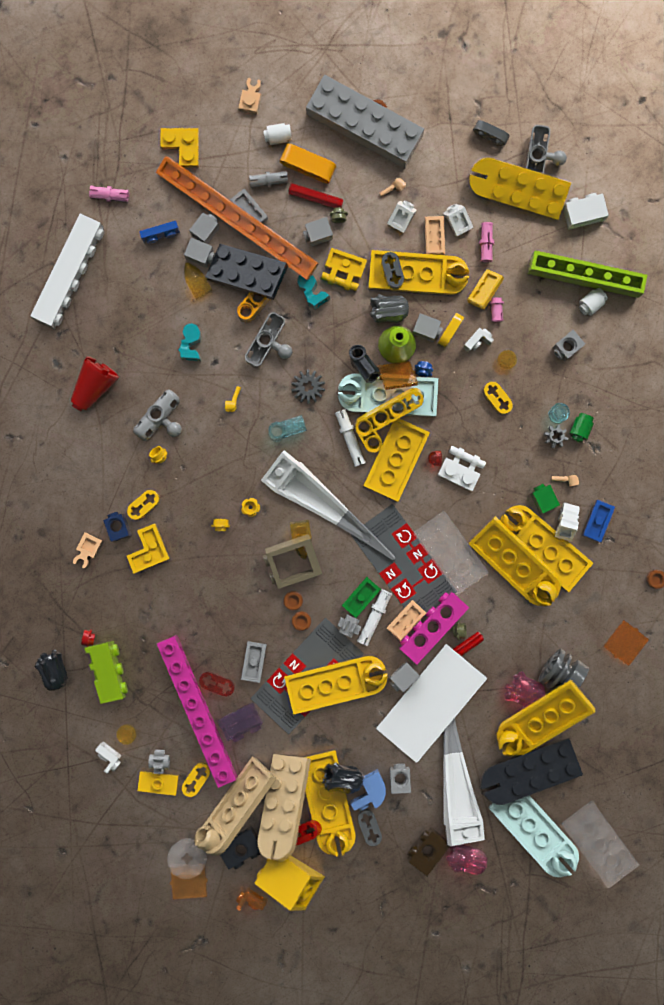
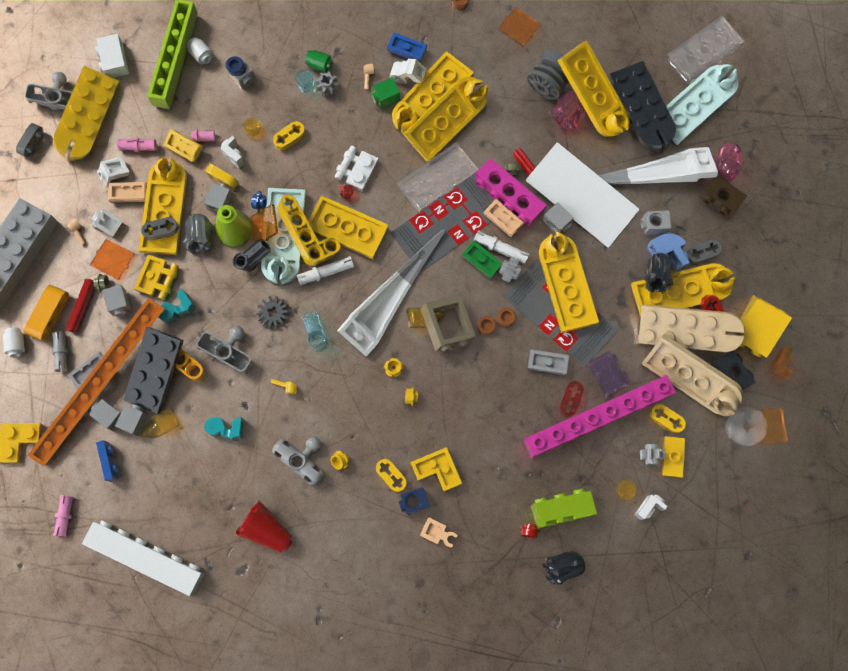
camera: 90 degrees left, 10 degrees down
none -> clear orange piece [90,239,135,280]
none -> dark blue tile [225,56,245,76]

